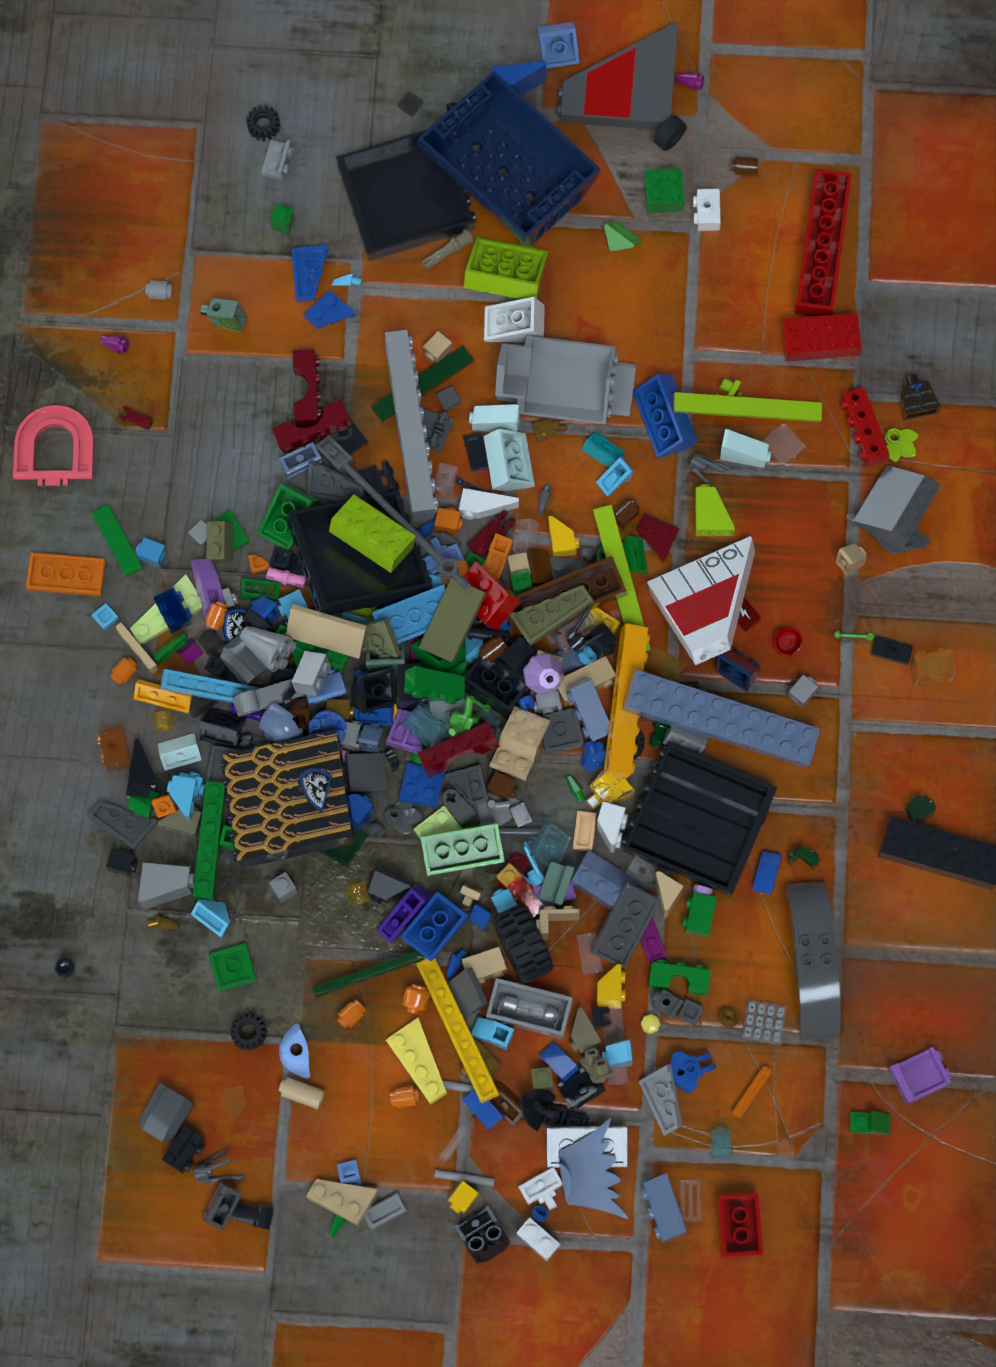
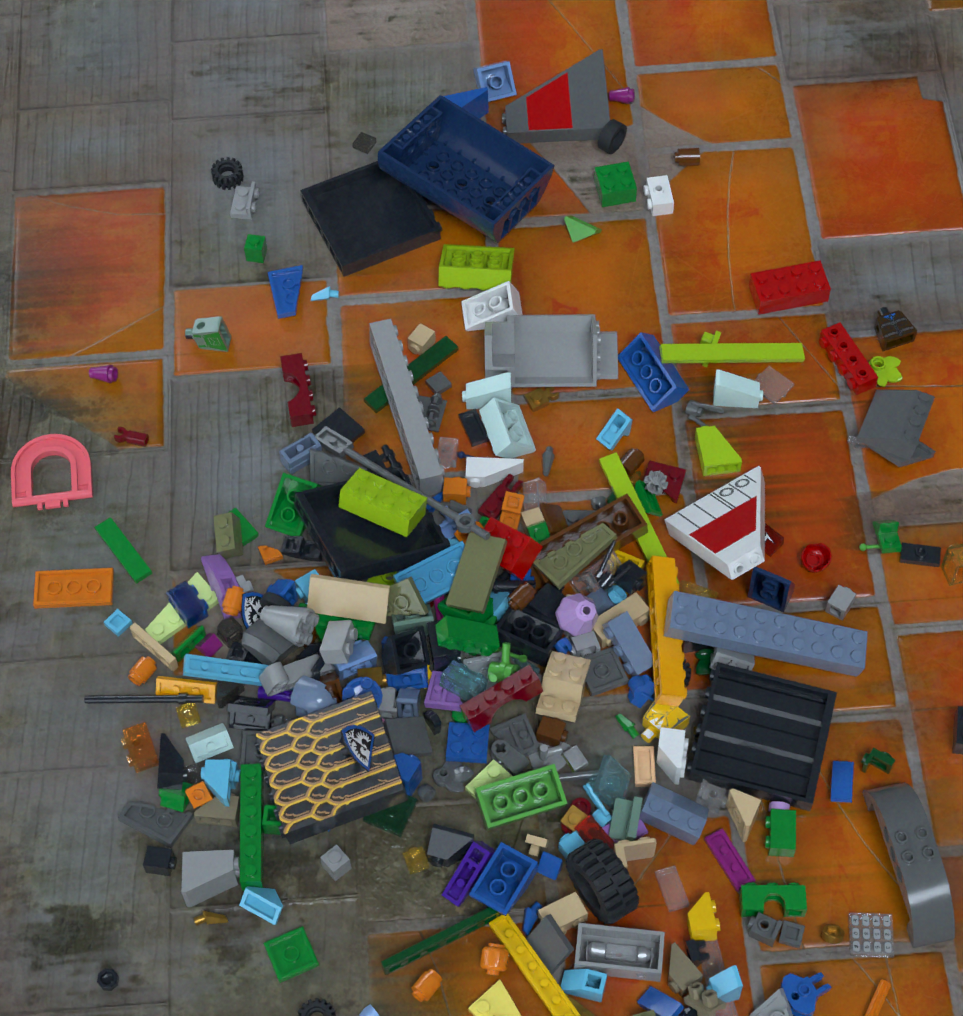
camera: 10 degrees left, 15 degrees down
dark azure brick [136,538,167,568] -> none
light grey brick [145,280,173,300] -> none
light grey tile [188,519,207,547] -> none
green slope [239,578,280,601] -> none
bright pink pin [266,567,306,588] -> none
dark red arch [272,400,352,453] -> none
blue wing [304,290,356,329] -> none
dark tan pin [421,229,474,271] -> none
yellow slope [548,516,579,557] -> none
teal slope [582,432,625,468] -> none
dark grey tile [590,882,661,969] -> none
light yellow tile [641,1014,661,1035] -> none
red brick [795,169,852,316] -> none
tan slope [835,543,867,576] -> none
none -> black bar [84,693,204,705]
none -> light grey gear [644,471,668,494]
none -> green slope [873,520,902,554]

